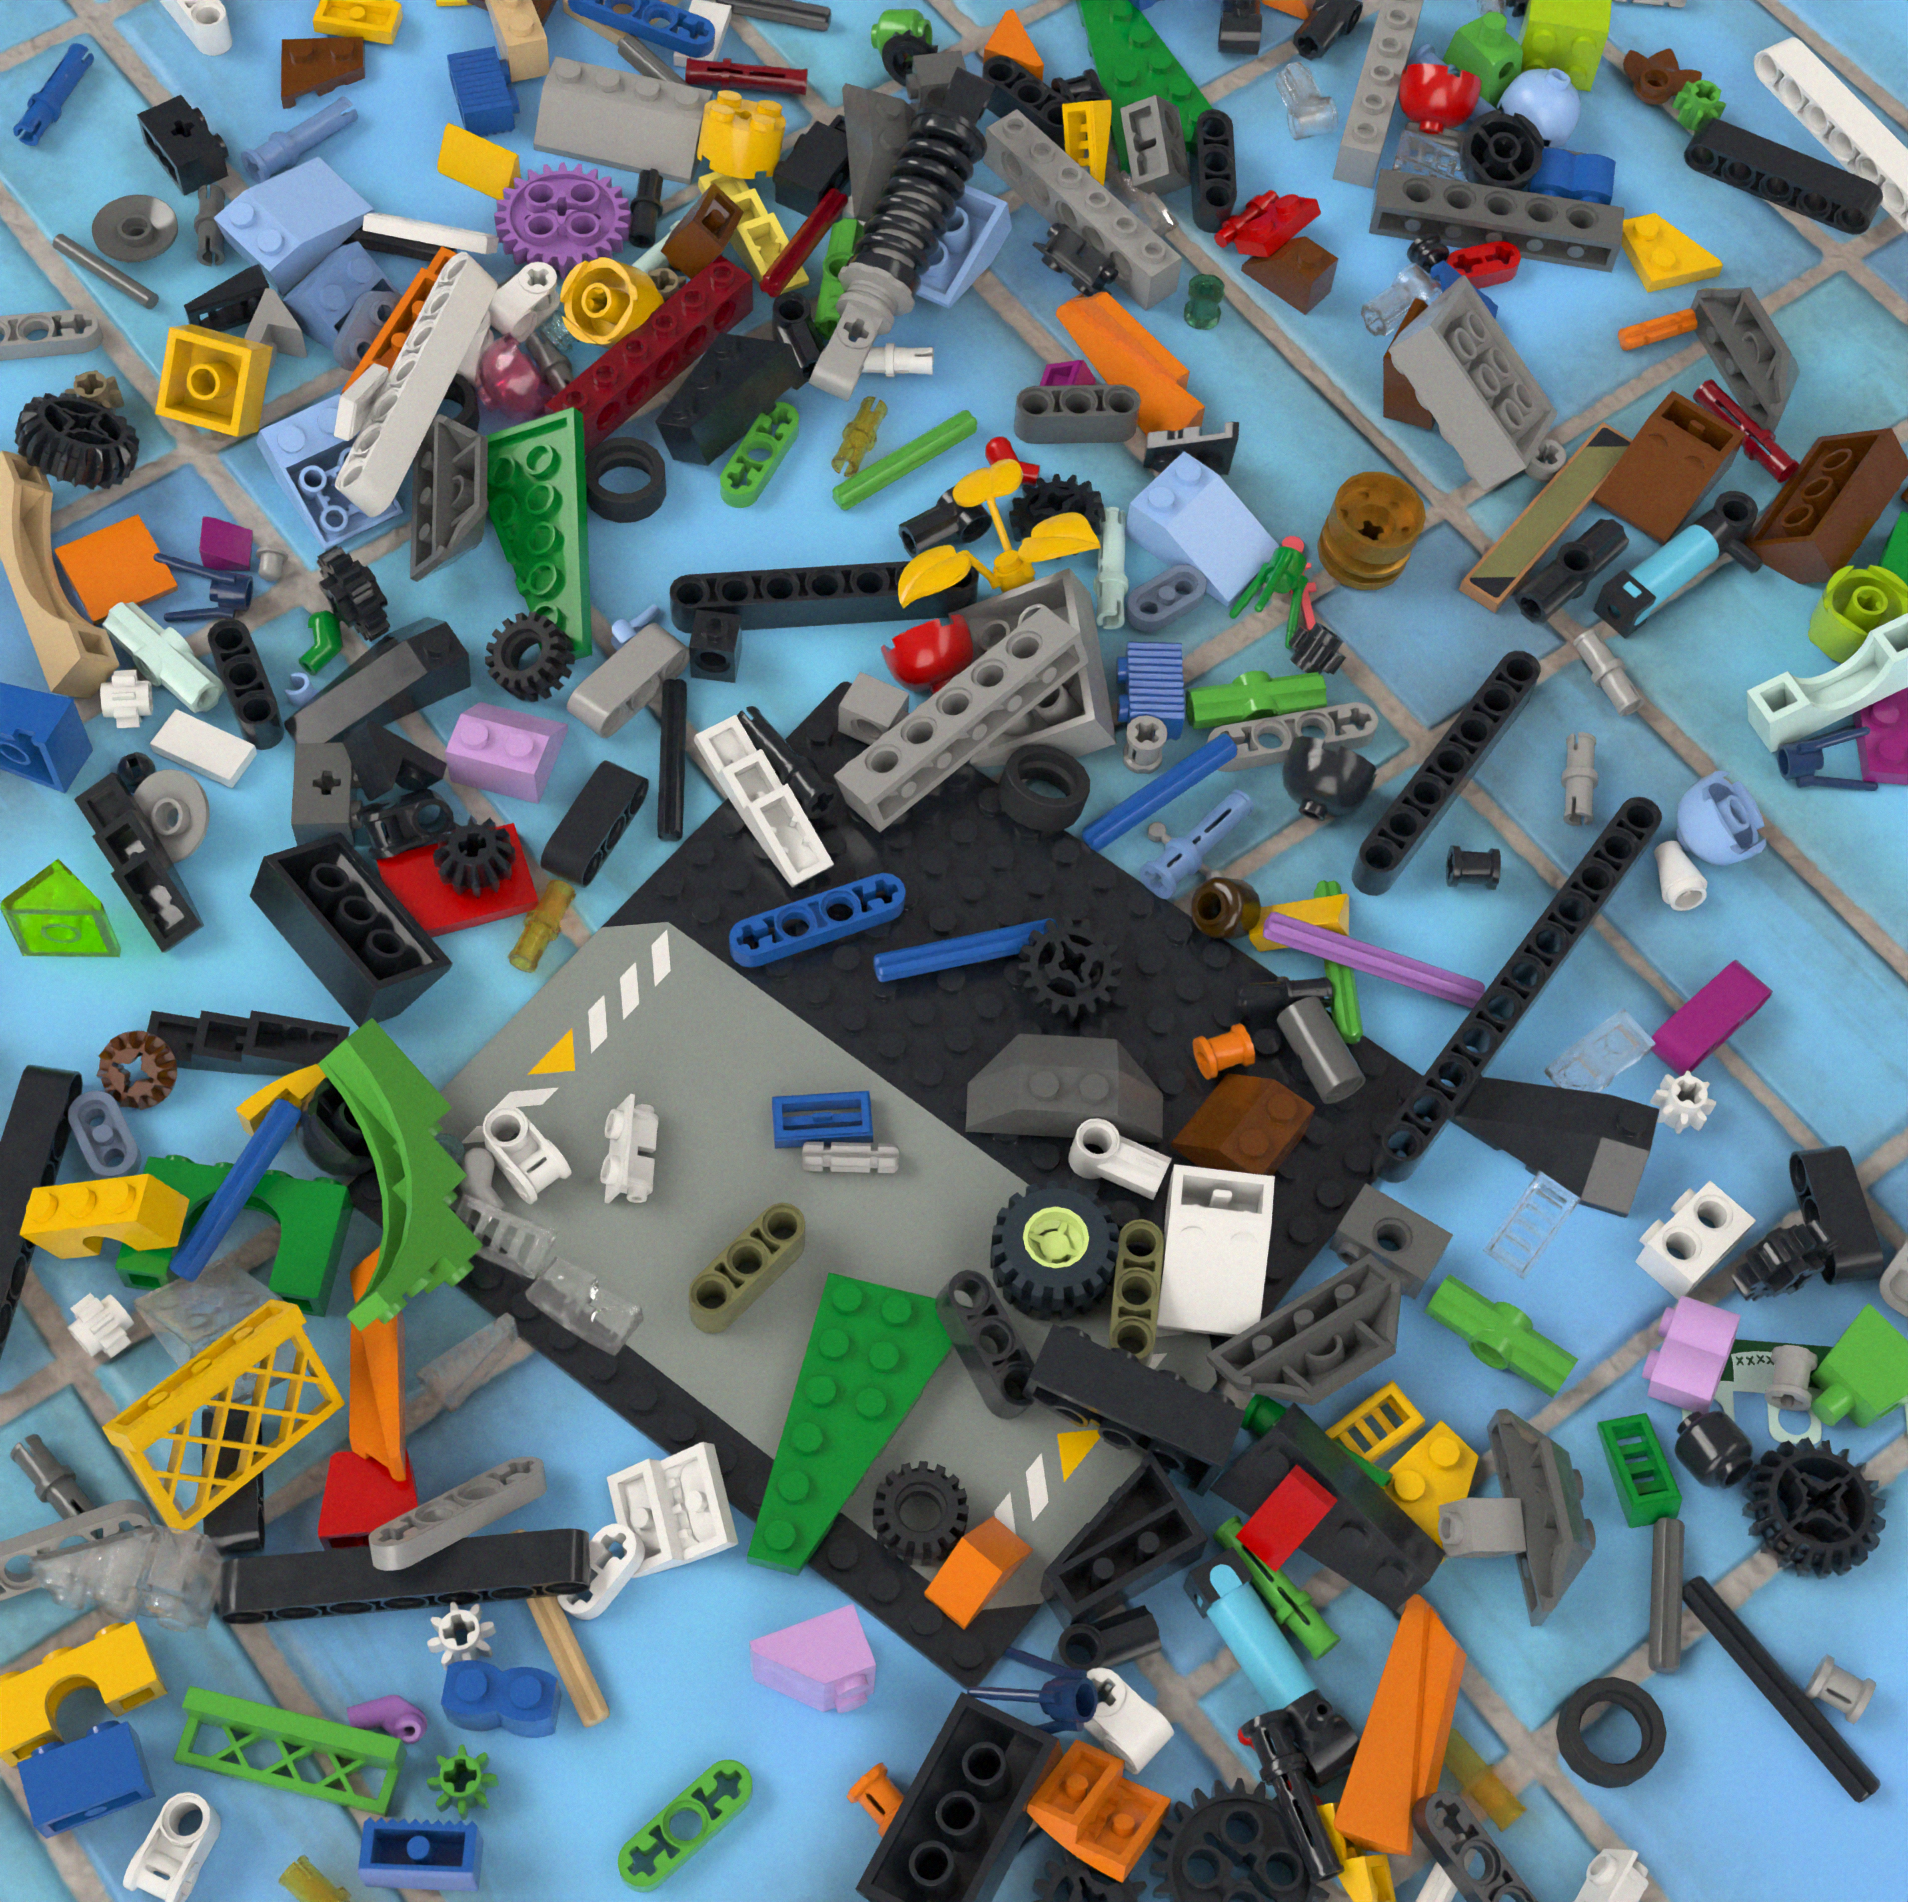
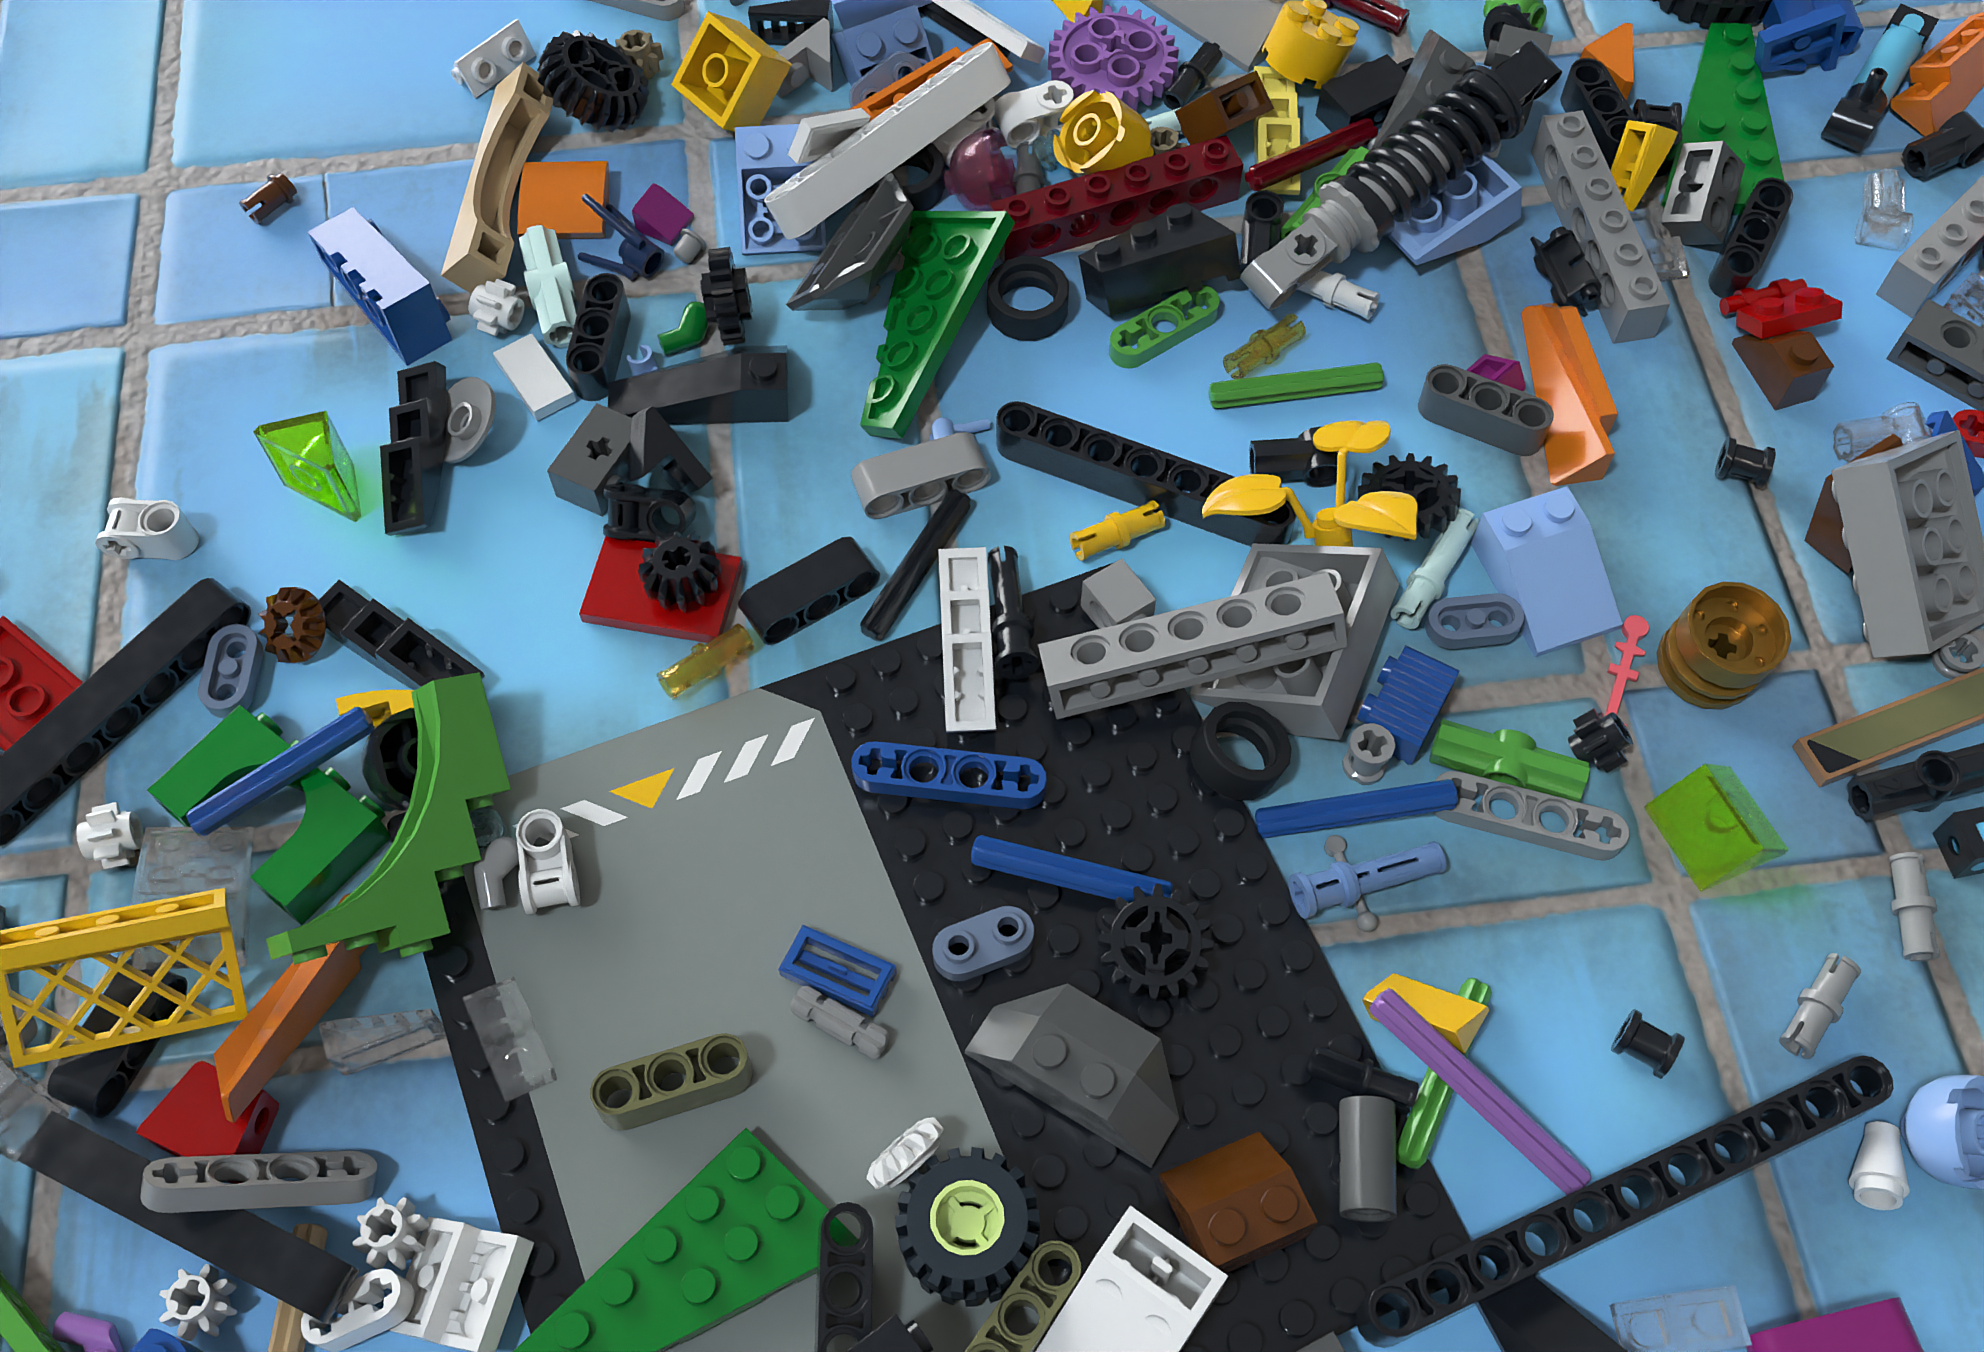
camera: 35 degrees right, 0 degrees up
yellow arch [19,1174,190,1259] -> none
black hinge [117,752,157,793] -> none
black slope [249,833,453,1028] -> none
lavender slope [445,702,568,804] -> none
clear slope [455,1193,559,1280] -> none
black tyre [485,612,575,702] -> none
white hinge [600,1094,659,1203] -> none
black brick [689,609,742,683] -> none
red cylinder [881,614,973,695] -> none
red arm [985,436,1040,487] -> none
white piece [1068,1118,1172,1200] -> none
black wing [1143,422,1239,475] -> none
clear green bush [1183,274,1225,330] -> none
dark brown head [1190,877,1261,940] -> none
orange bush [1193,1023,1255,1080] -> none
green plant [1229,546,1308,649] -> none
black cylinder [1282,736,1377,821] -> none
black beam [1352,651,1541,896] -> none
black bush [1407,233,1449,274] -> none
none -> white gear [352,1197,430,1271]
none -> white gear [867,1117,944,1189]
none -> sand blue plate [932,906,1034,981]
none -> yellow pin [1069,500,1165,561]
none -> clear neon green slope [1644,763,1789,892]
none -> black bush [1715,437,1776,488]

